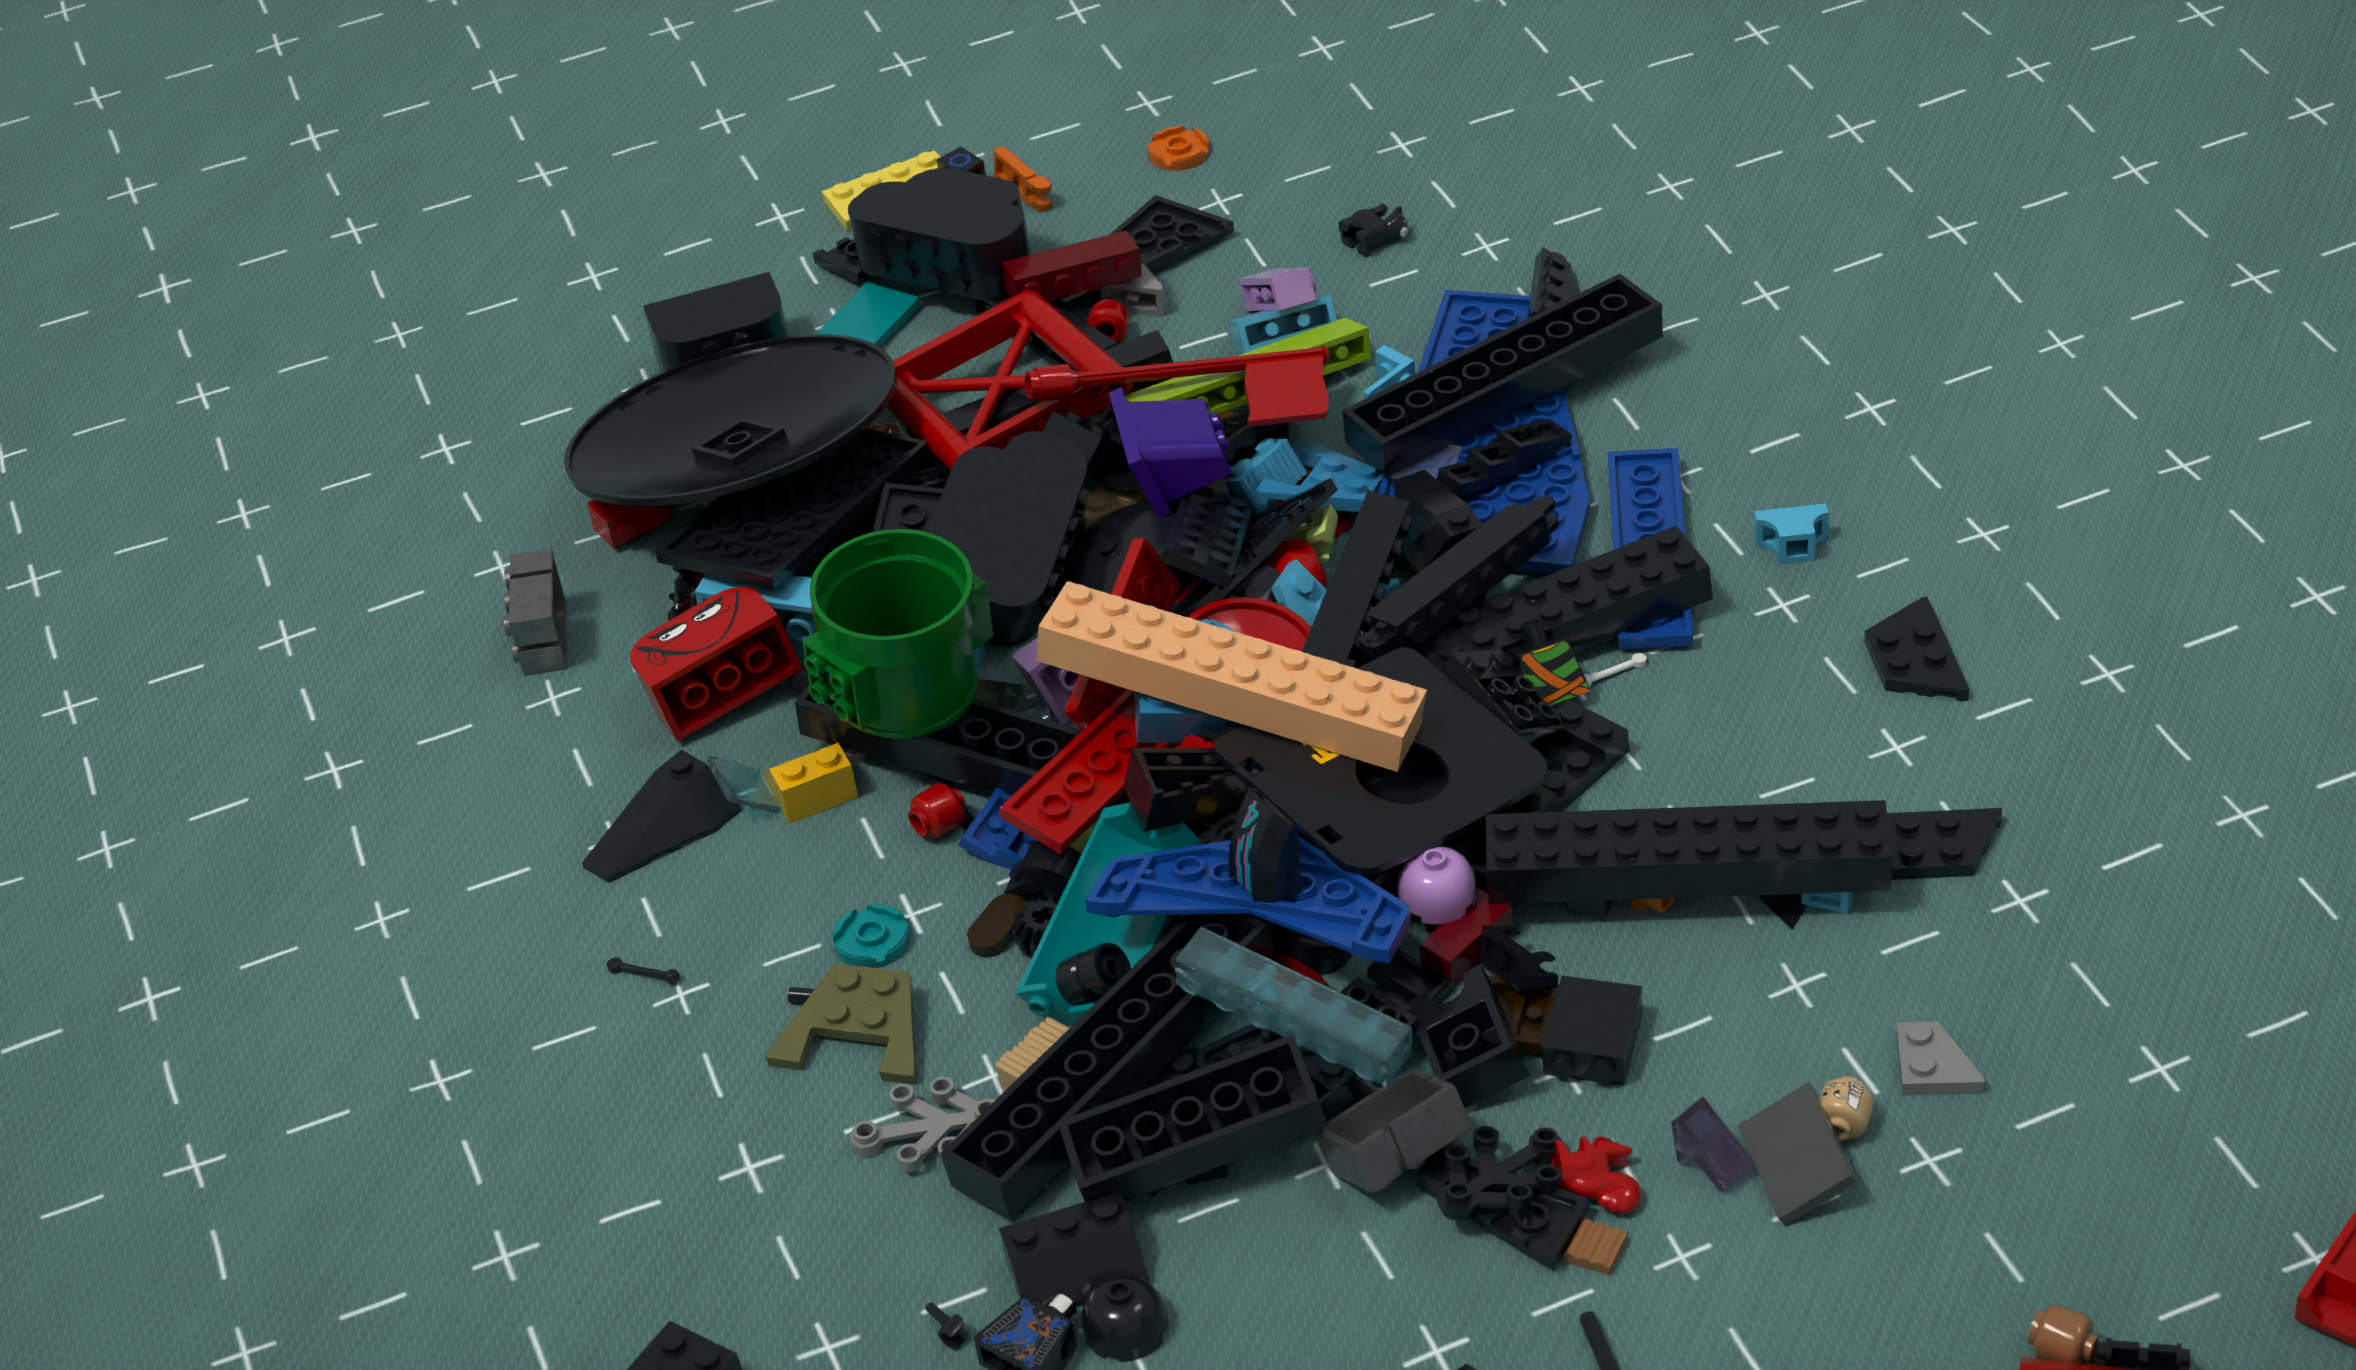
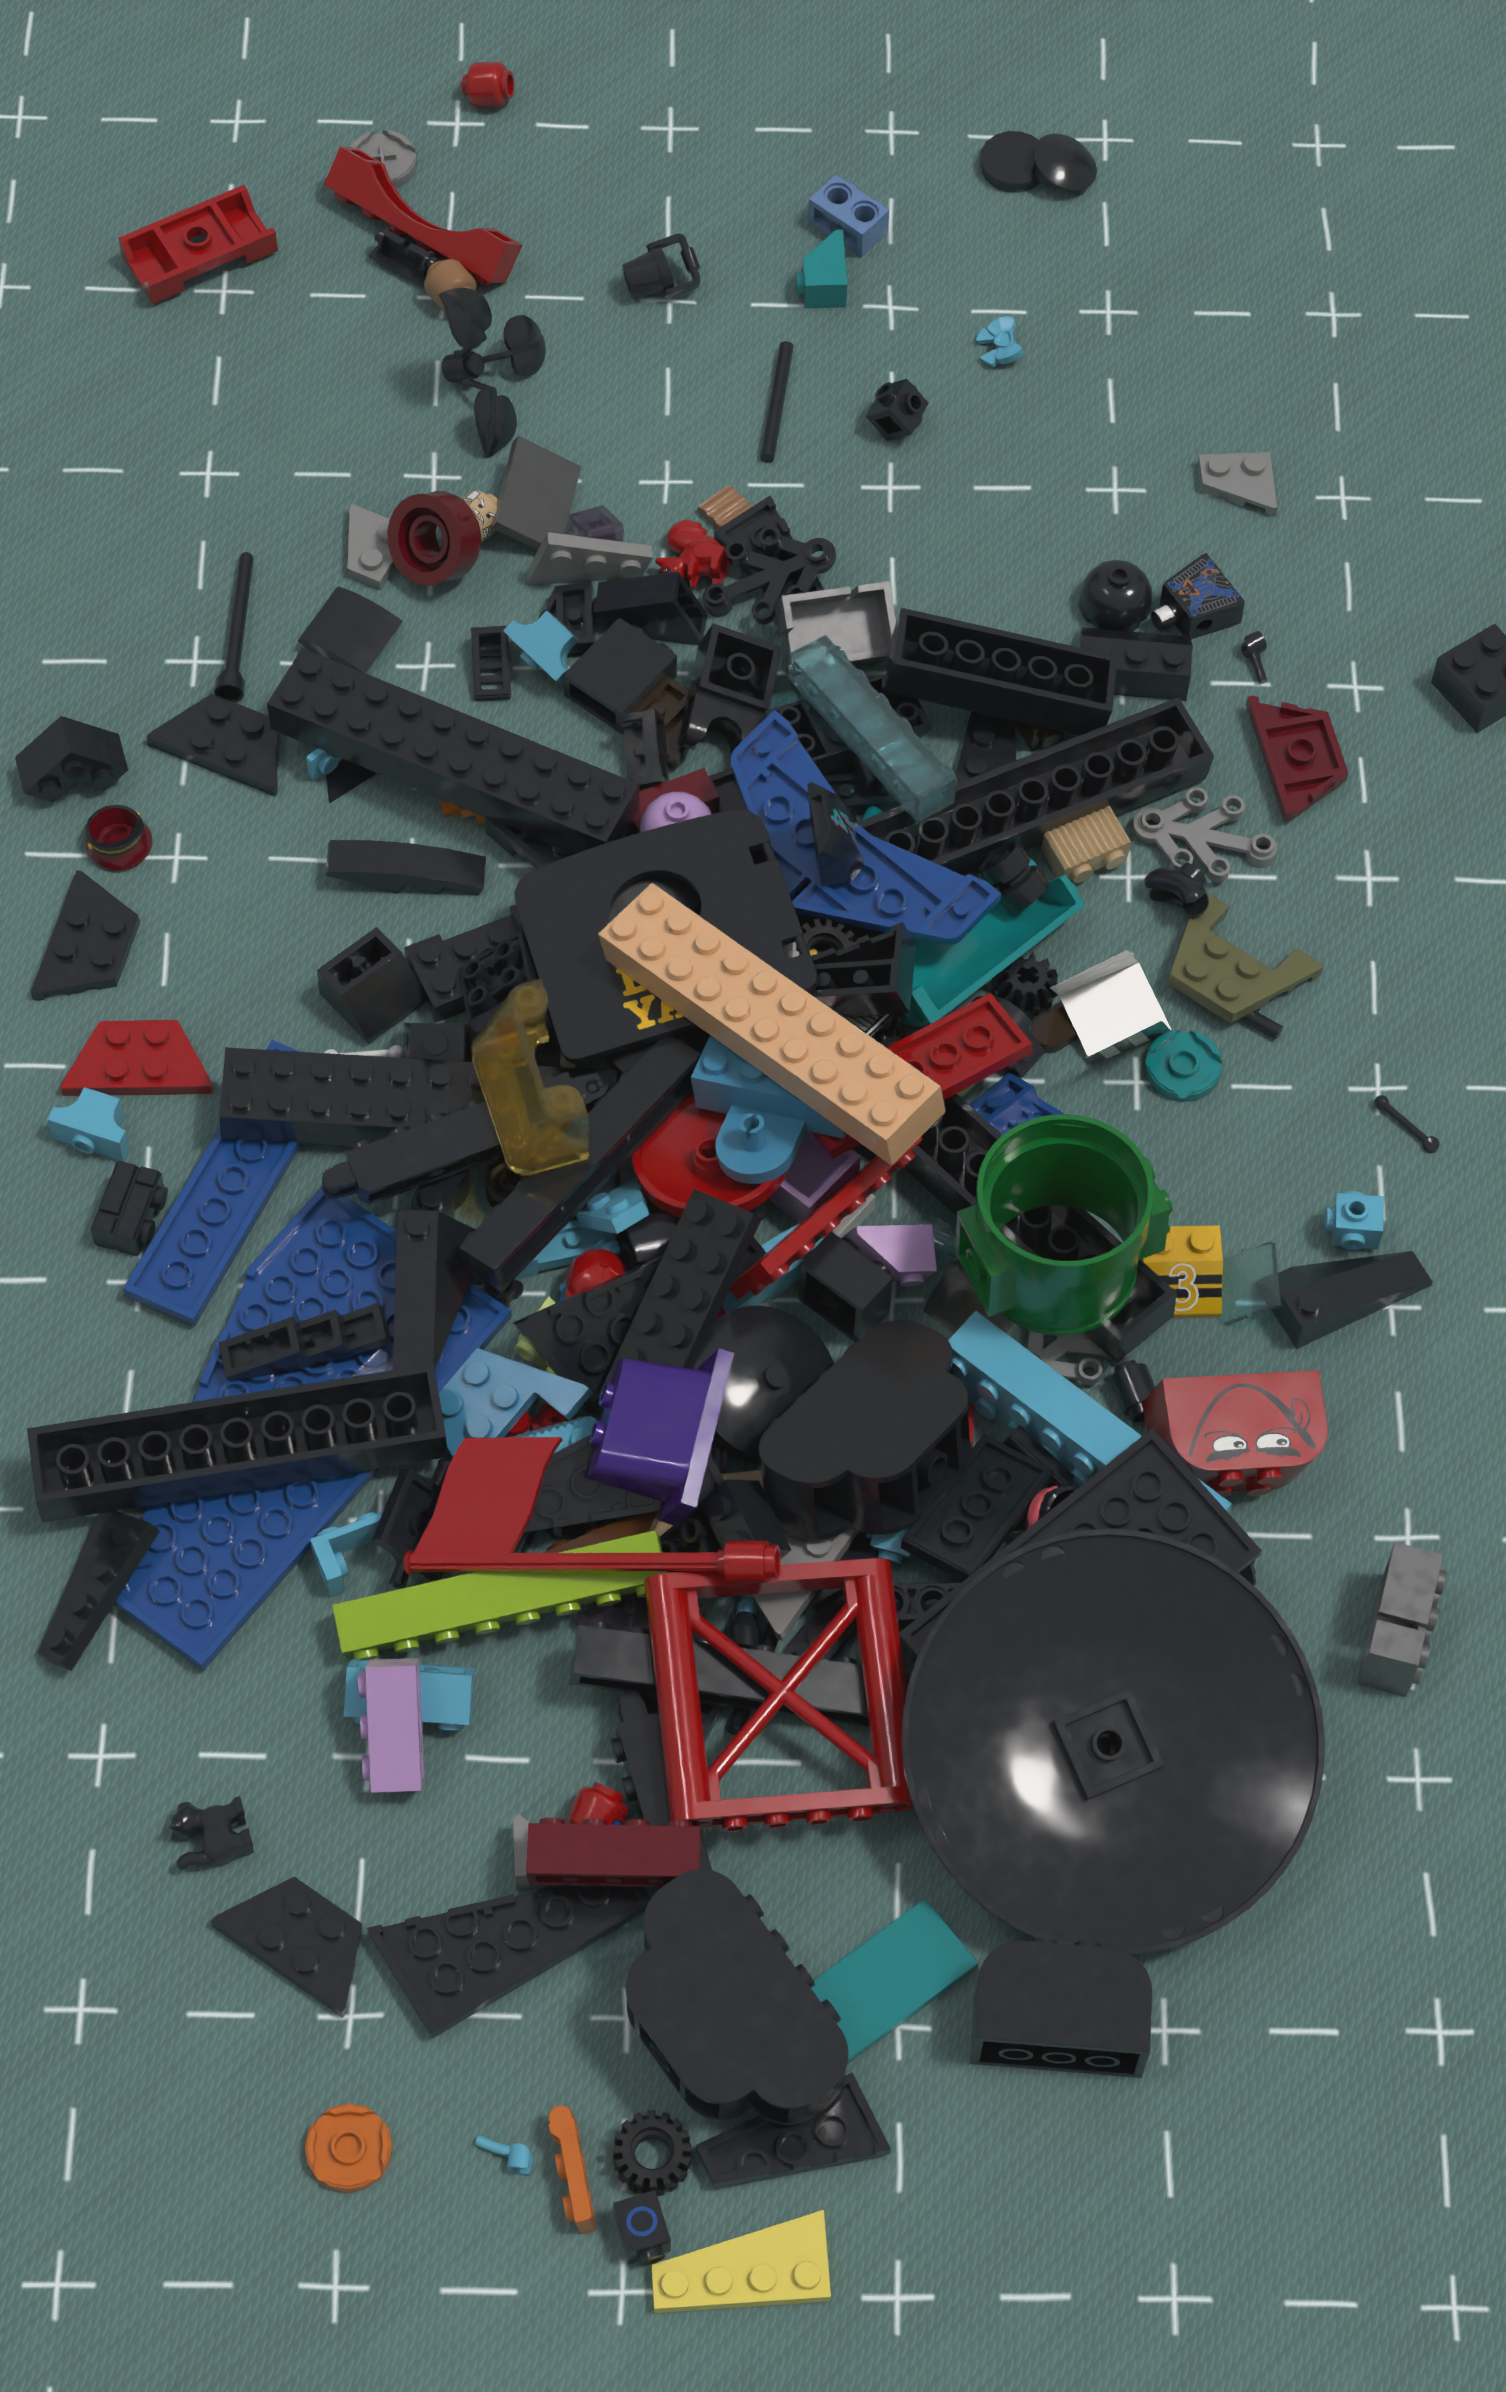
camera: 165 degrees left, 20 degrees up
none -> black brick [15,716,128,802]
none -> red wing [61,1020,213,1096]
none -> dark red piece [85,805,152,870]
none -> black brick [91,1161,168,1256]
none -> black wing [211,1877,363,2018]
none -> black piece [214,552,254,702]
none -> black slope [298,586,403,673]
none -> black slope [317,927,427,1044]
none -> black slope [326,840,486,896]
none -> black plate [371,1459,450,1589]
none -> dark red piece [387,491,481,586]
none -> black plant [439,288,546,457]
none -> black slope [471,626,511,700]
none -> clear yellow windscreen [472,979,589,1175]
none -> medium azure hand [475,2135,533,2175]
none -> medium azure brick [503,611,579,685]
none -> black wing [523,582,595,654]
none -> light grey wing [526,532,653,585]
none -> black slope [592,572,708,645]
none -> white sticker [1051,950,1171,1065]
none -> black piece [1144,863,1209,916]
none -> dark red wing [1246,696,1348,822]
none -> medium azure brick [1324,1191,1384,1251]

